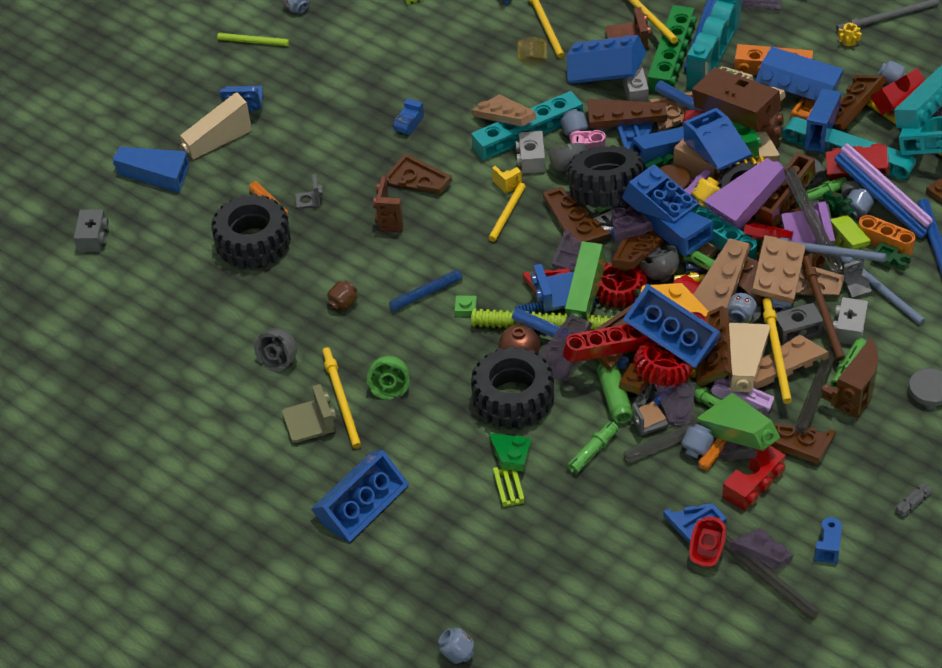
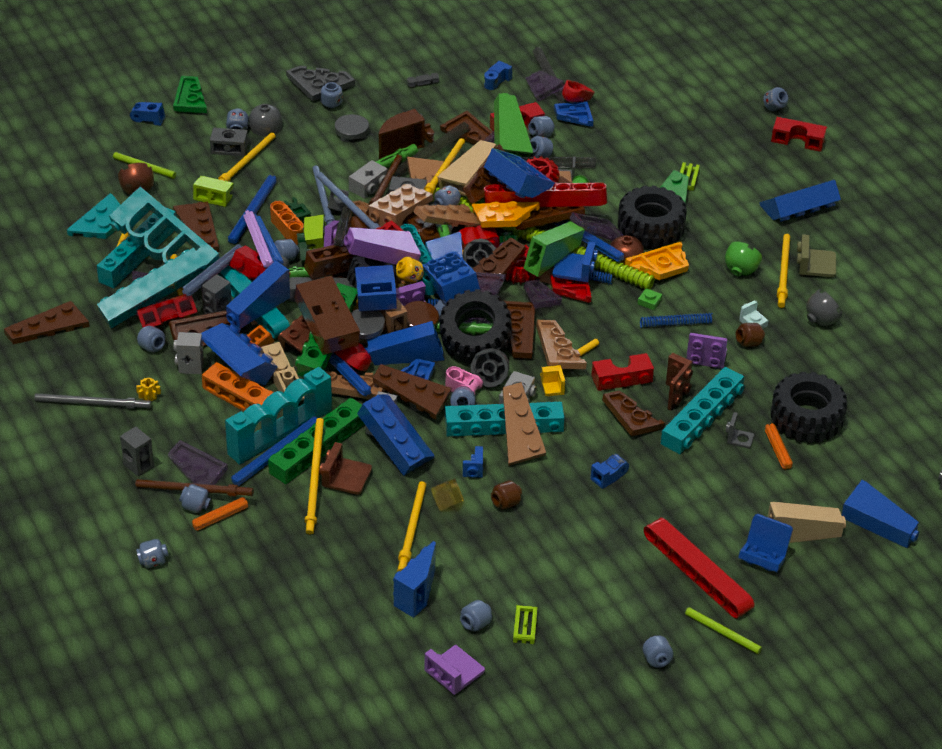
camera: 160 degrees left, 5 degrees down
bright green pin [567,421,619,475] -> none
none -> light grey brick [173,332,204,374]
none -> sand blue axle [182,244,243,296]
none -> dark grey brick [201,274,232,314]
none -> blue bracket [463,446,483,478]
none -> reddish brown head [491,480,522,510]
none -> sand blue head [528,116,554,138]
none -> medium nougat wing [536,320,587,369]
none -> red arch [591,353,654,391]
none -> light orange wing [624,242,689,280]
none -> red beam [643,517,755,619]
none -> teal brick [660,367,745,454]
none -> medium lavender bracket [686,333,727,369]
none -> light aqua bracket [739,300,769,329]
none -> red arch [771,117,827,152]

